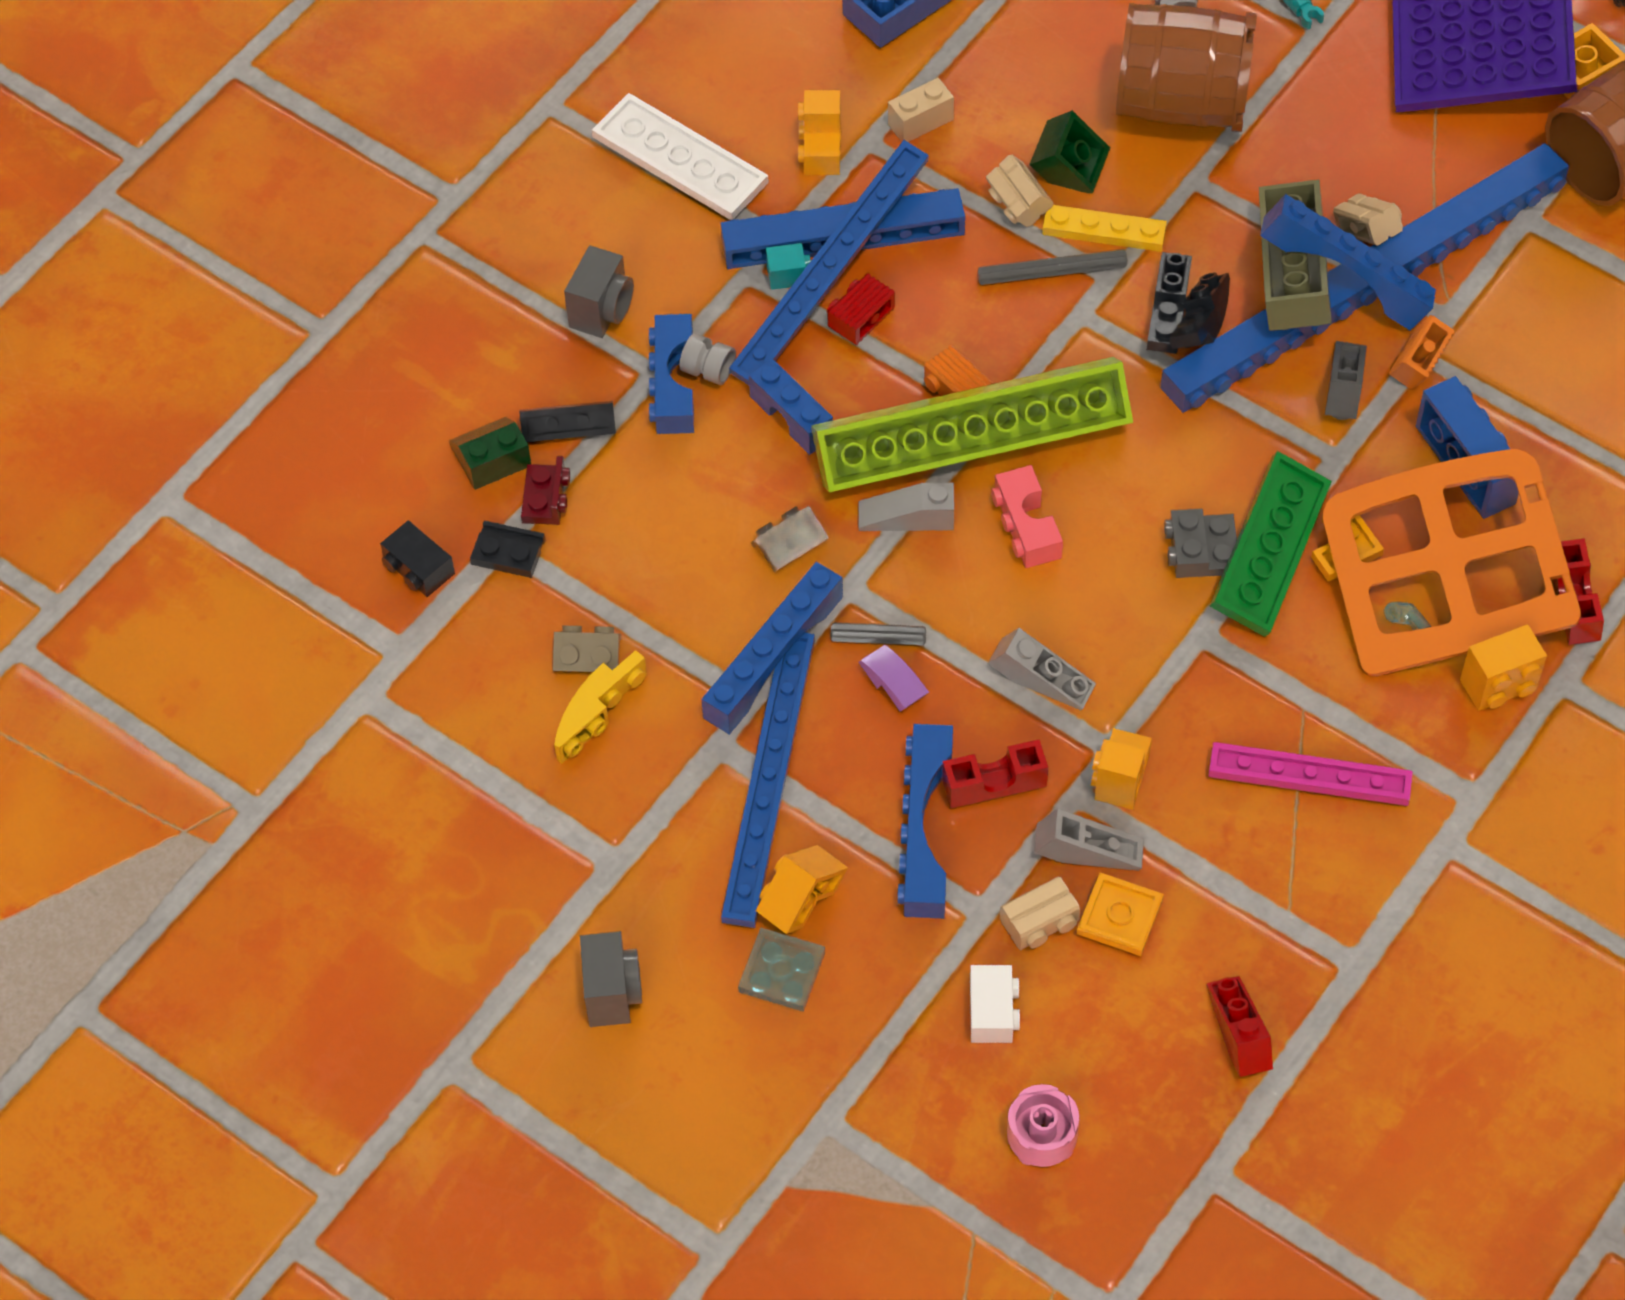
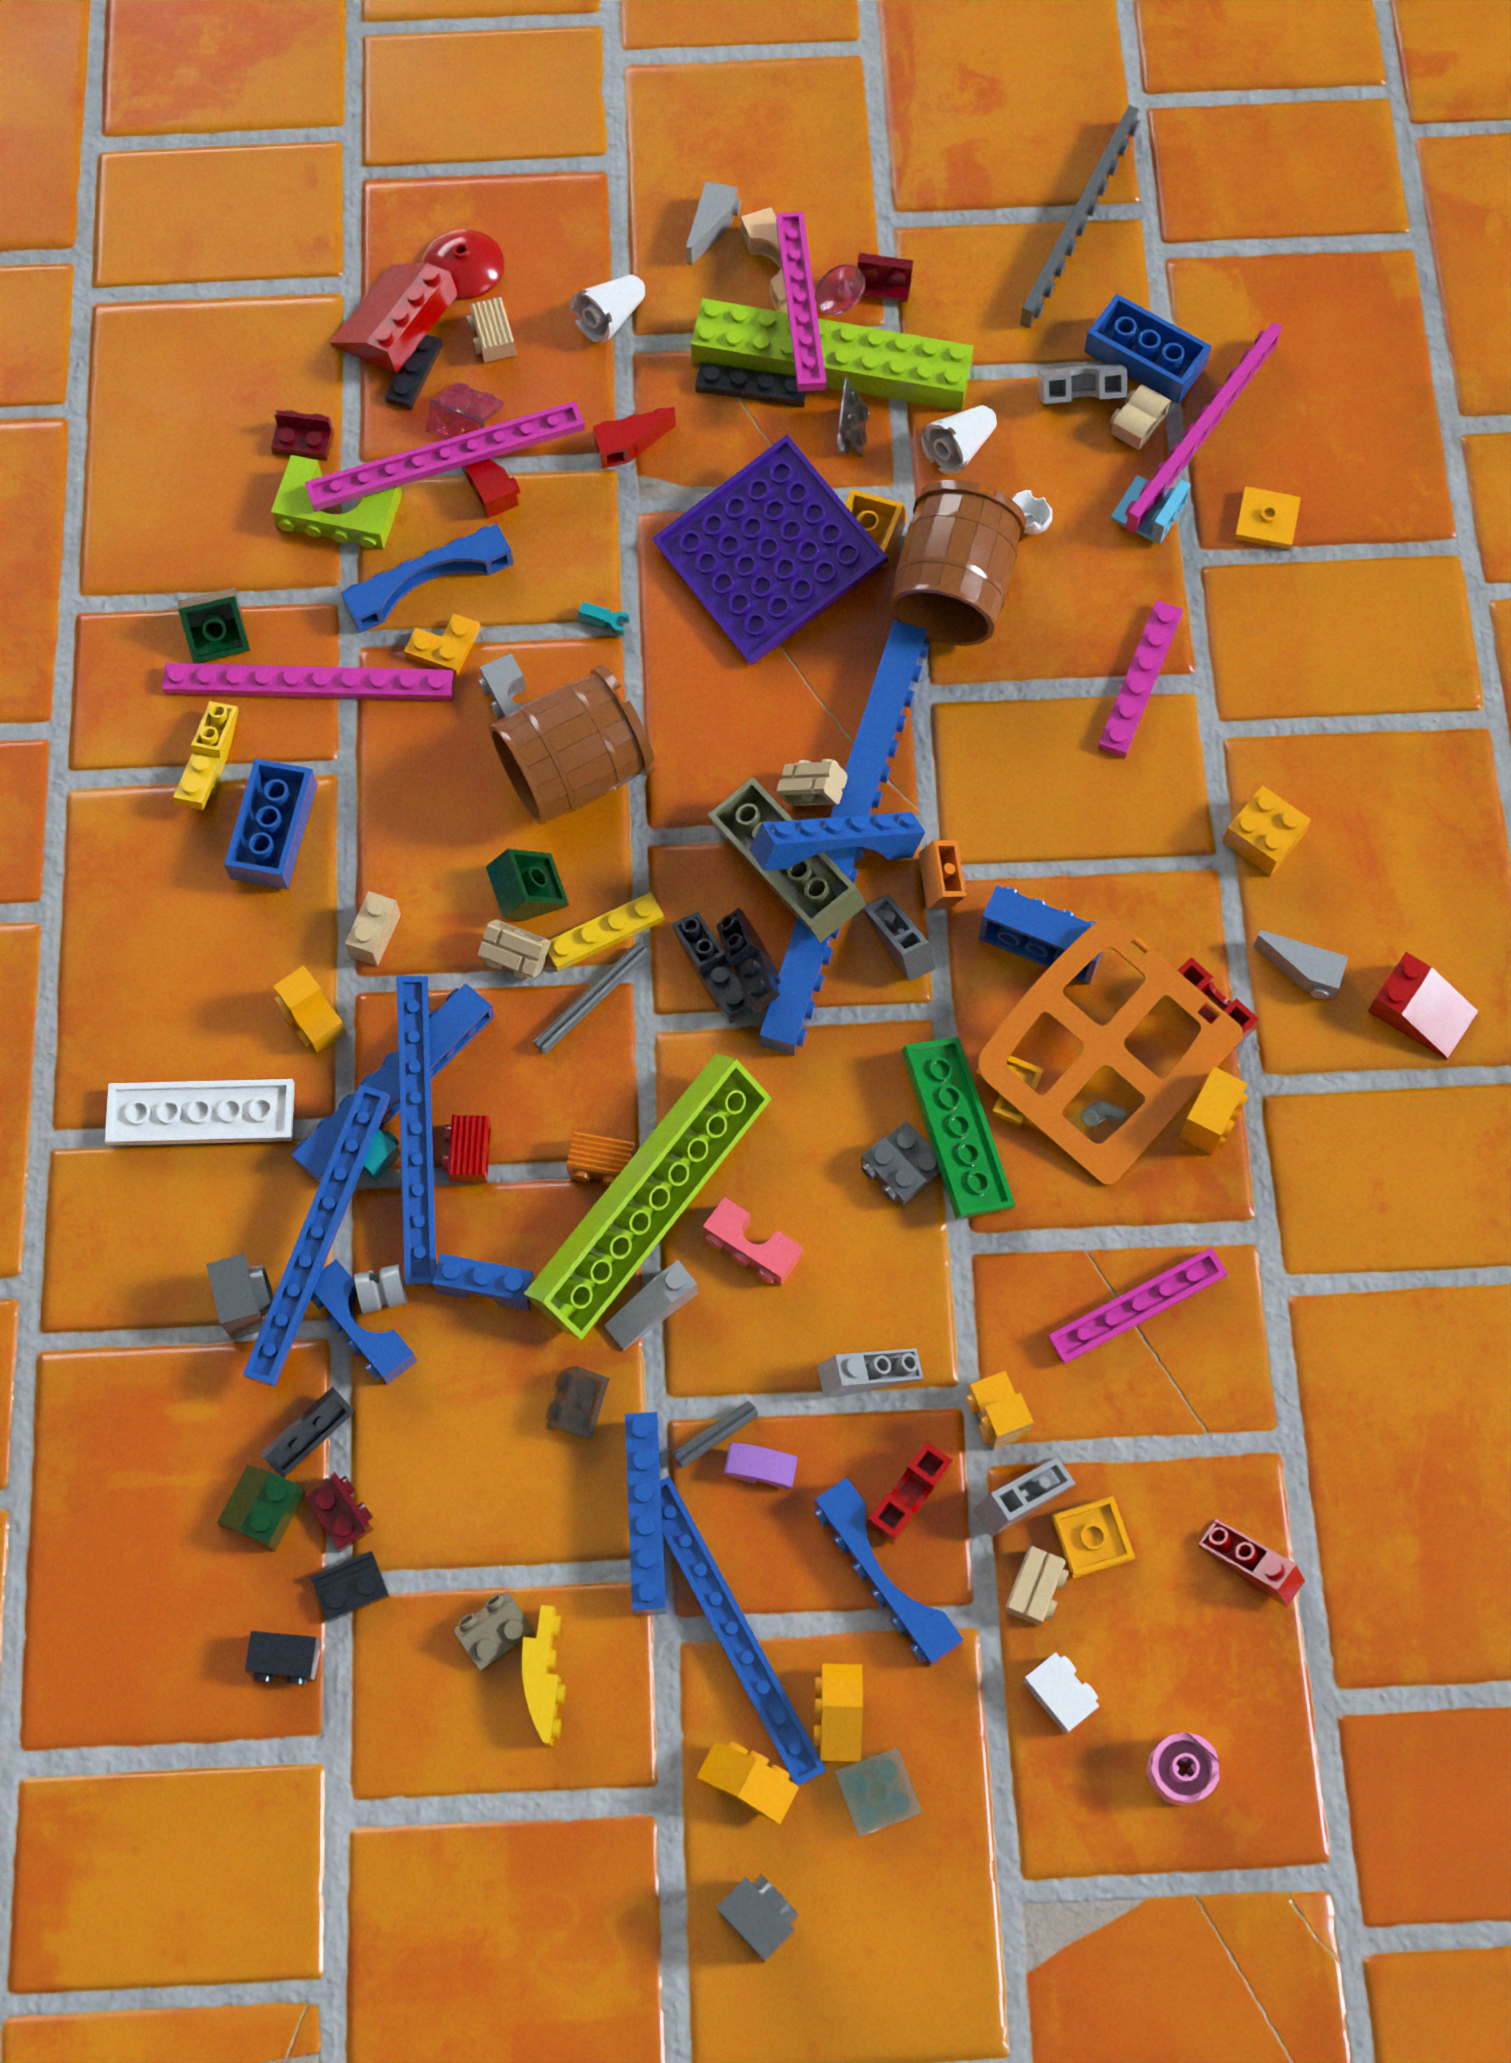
camera: 40 degrees left, 10 degrees up
none -> blue plate [243,1085,391,1387]
none -> light orange brick [696,1741,799,1824]

